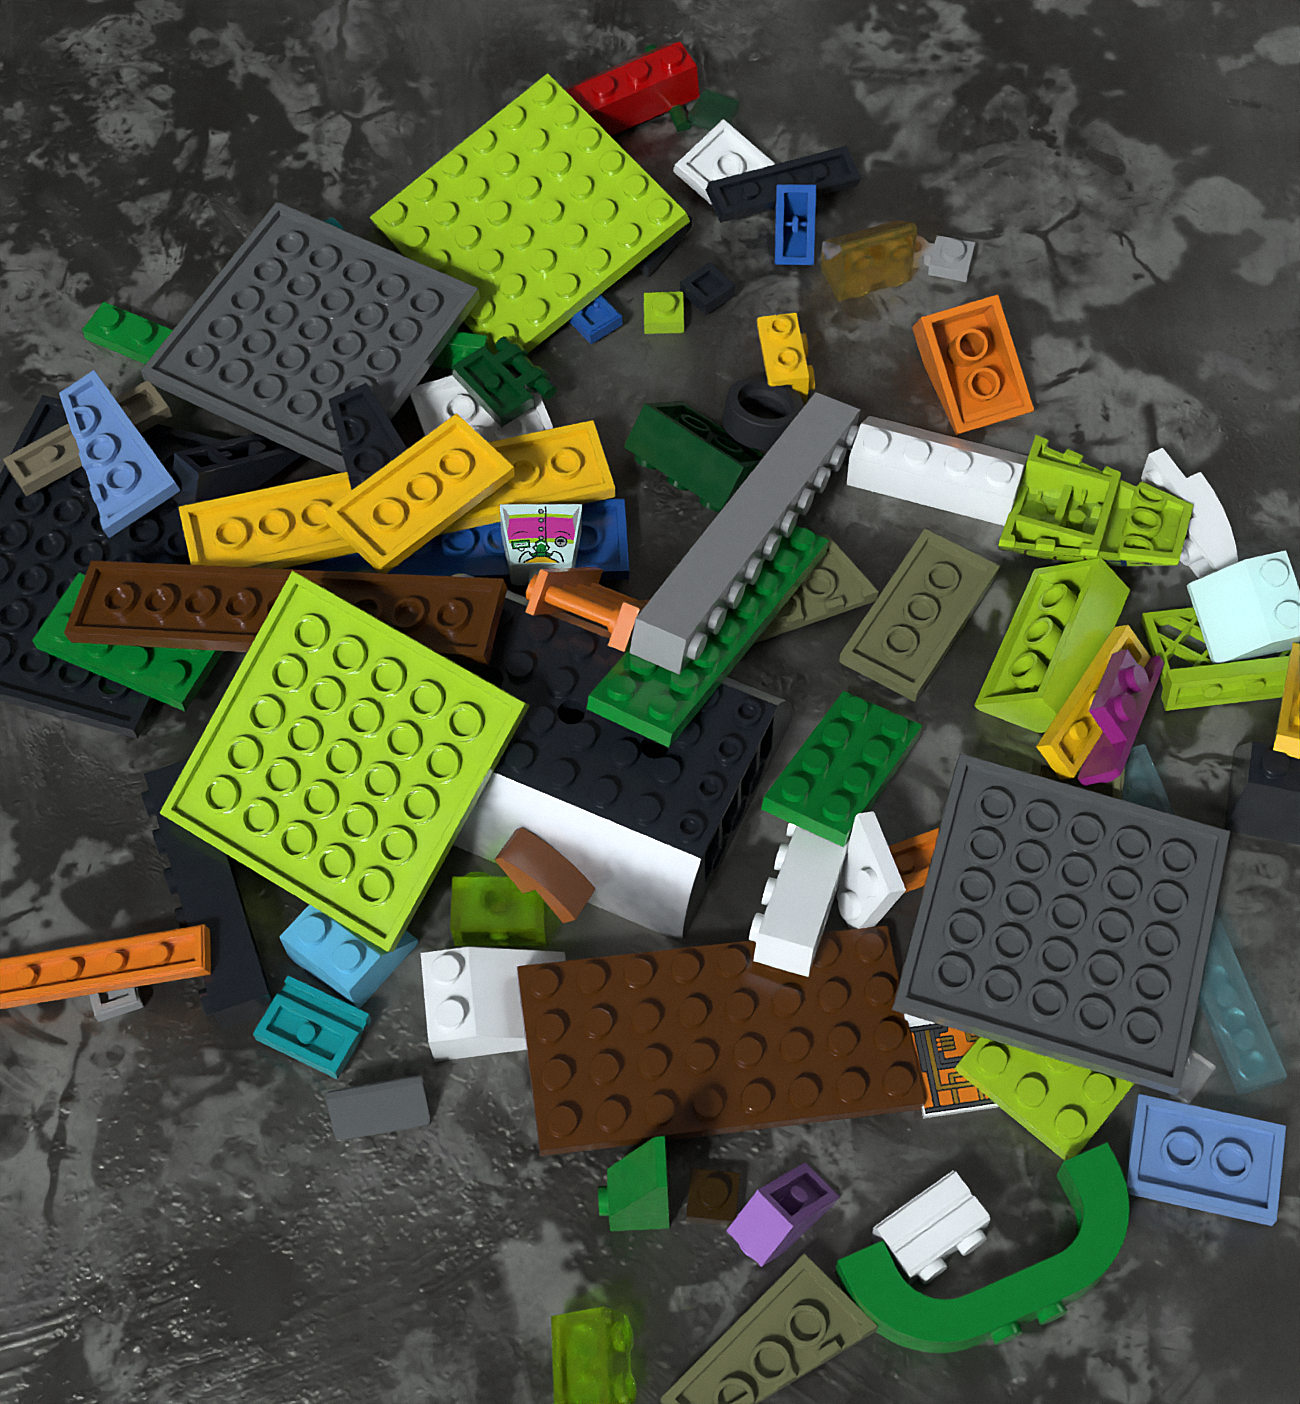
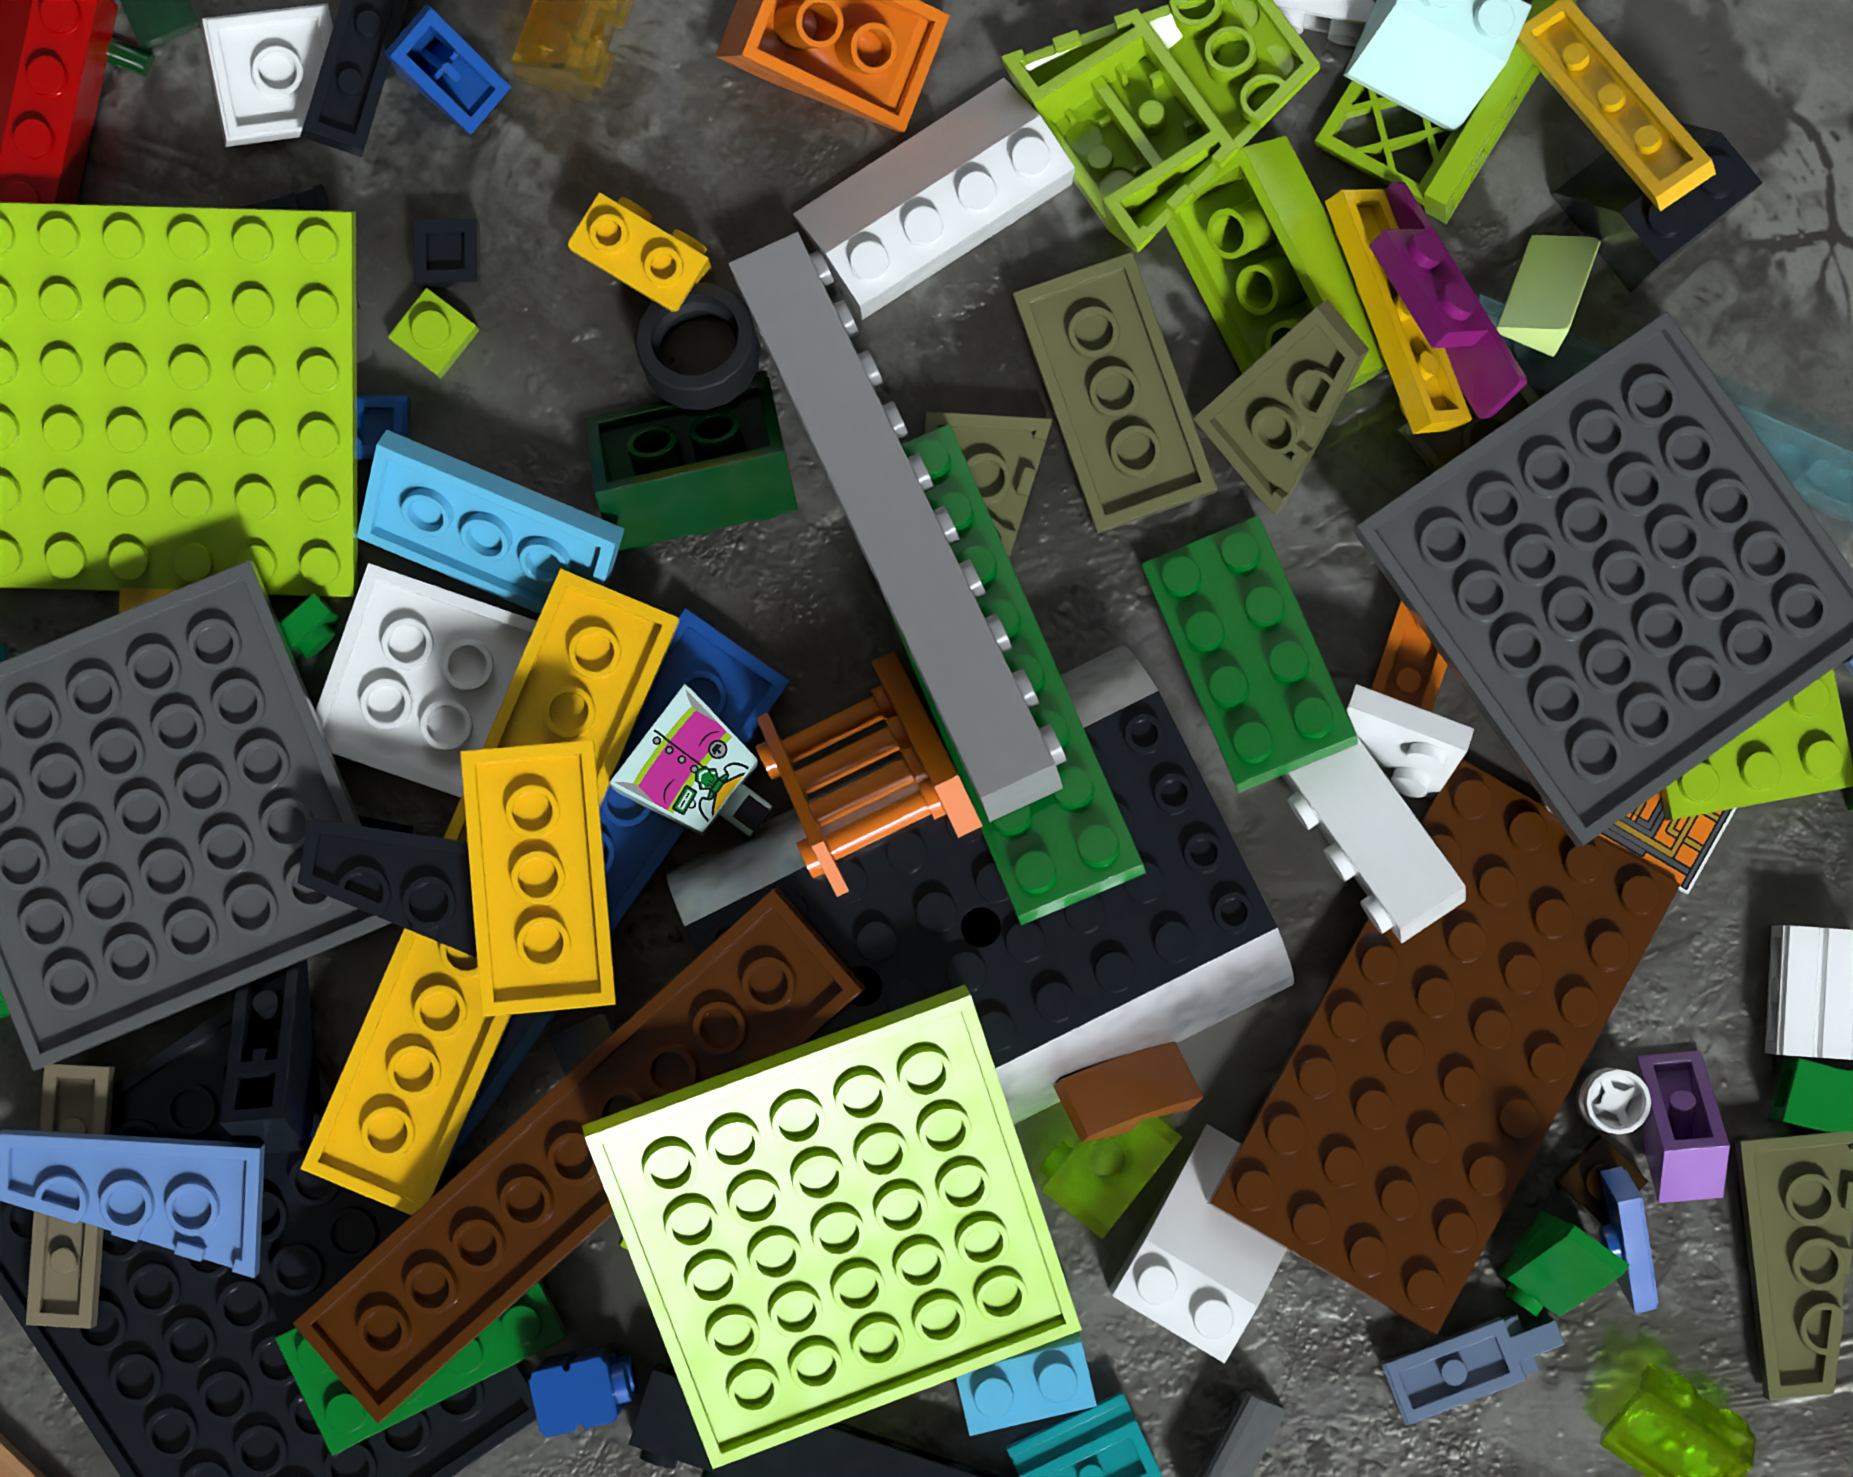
camera: 50 degrees left, 25 degrees up
dark green plate [451,336,557,428] -> none
none -> medium azure plate [357,430,624,614]
none -> blue brick [528,1342,638,1438]
none -> olive wing [1193,299,1369,515]
none -> sand blue hinge [1380,1314,1565,1426]
none -> yellowish green slope [1496,235,1601,357]
none -> white wheel [1575,1067,1651,1134]
none -> plate [1599,1166,1659,1314]

